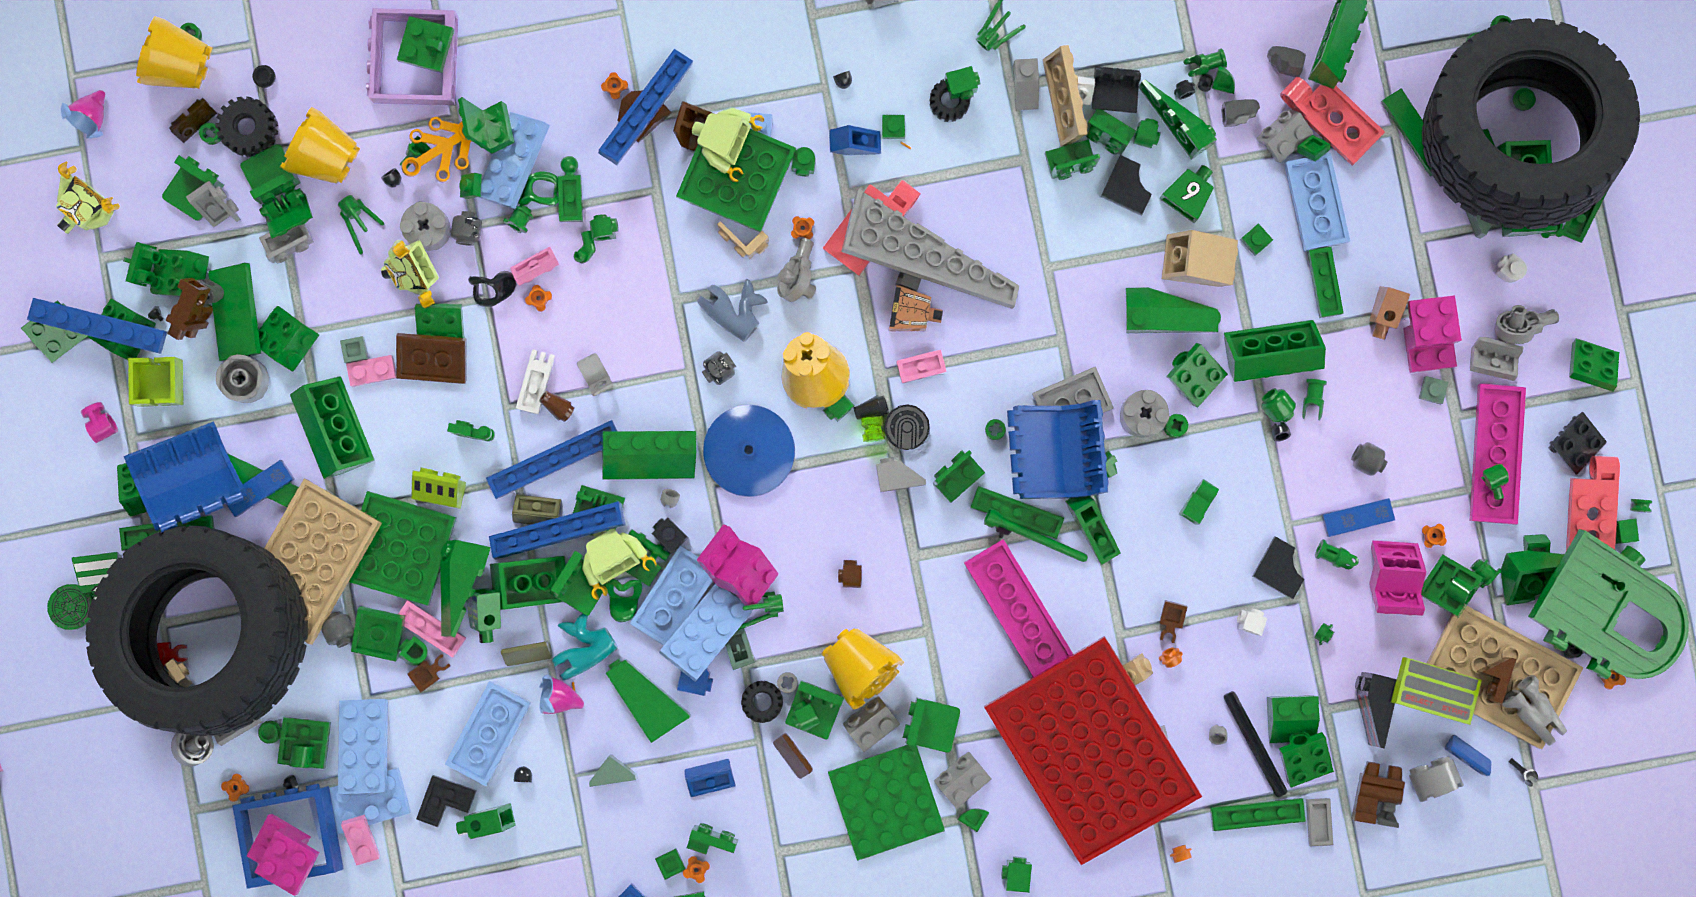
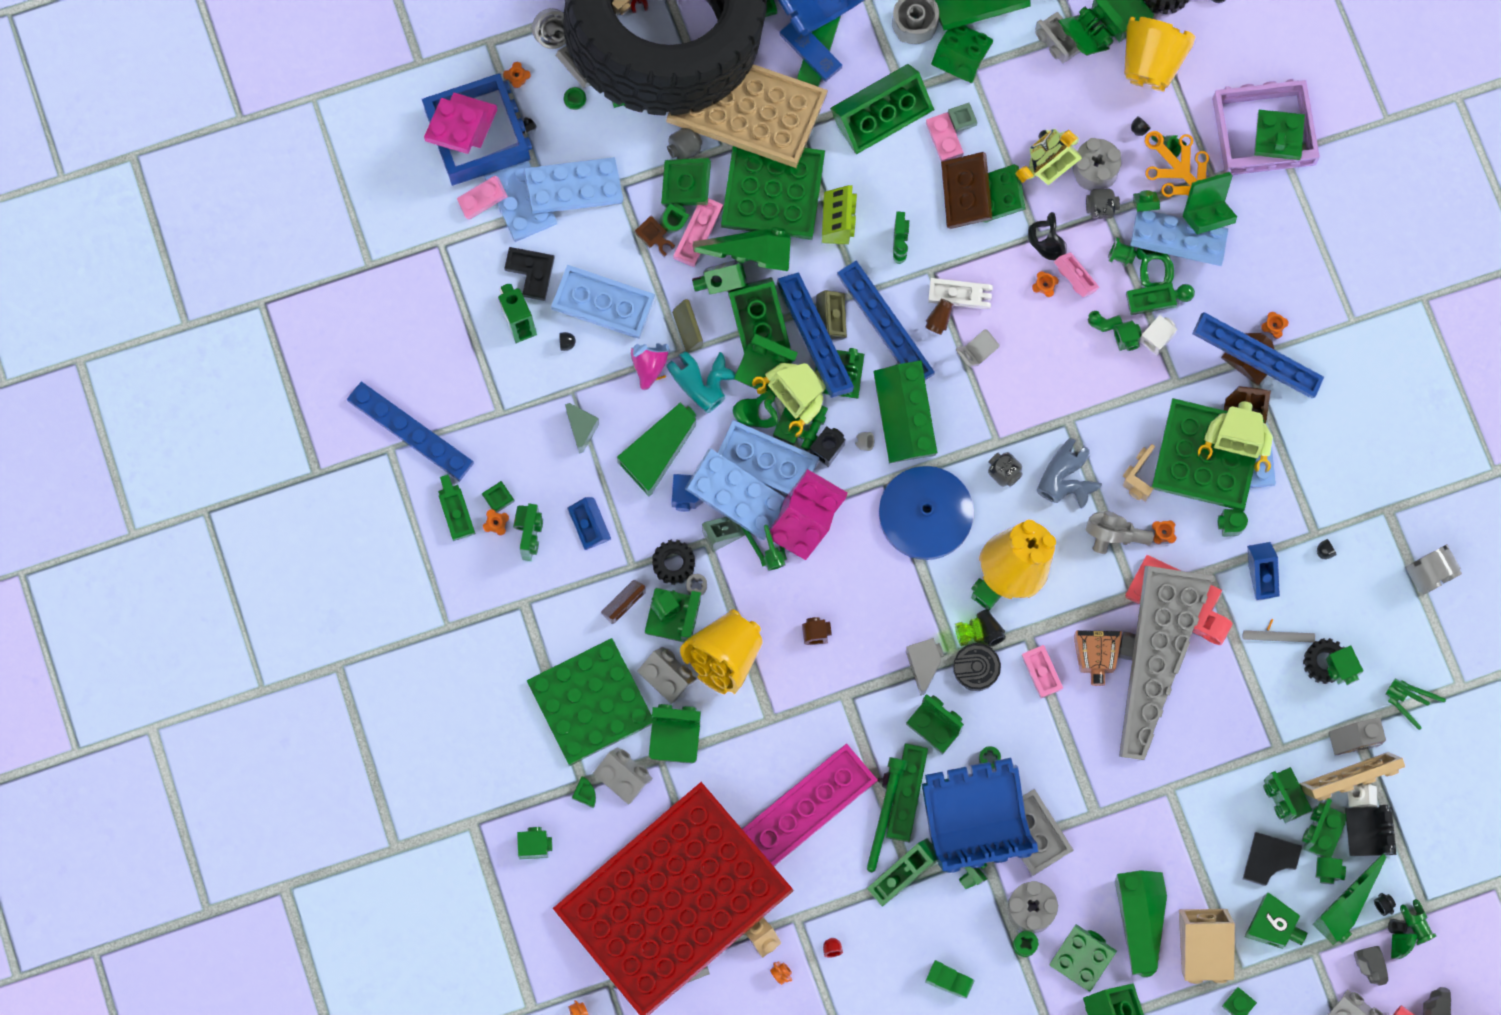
camera: 85 degrees right, 10 degrees down
green plate [277,717,331,769] -> none
green plant [338,195,384,255] -> none
green plate [882,115,905,139] -> none
reddish brown plate [1159,600,1188,643] -> none
none -> red hinge [823,937,843,958]
none -> white brick [1139,315,1178,356]
none -> light grey bar [1242,630,1315,643]

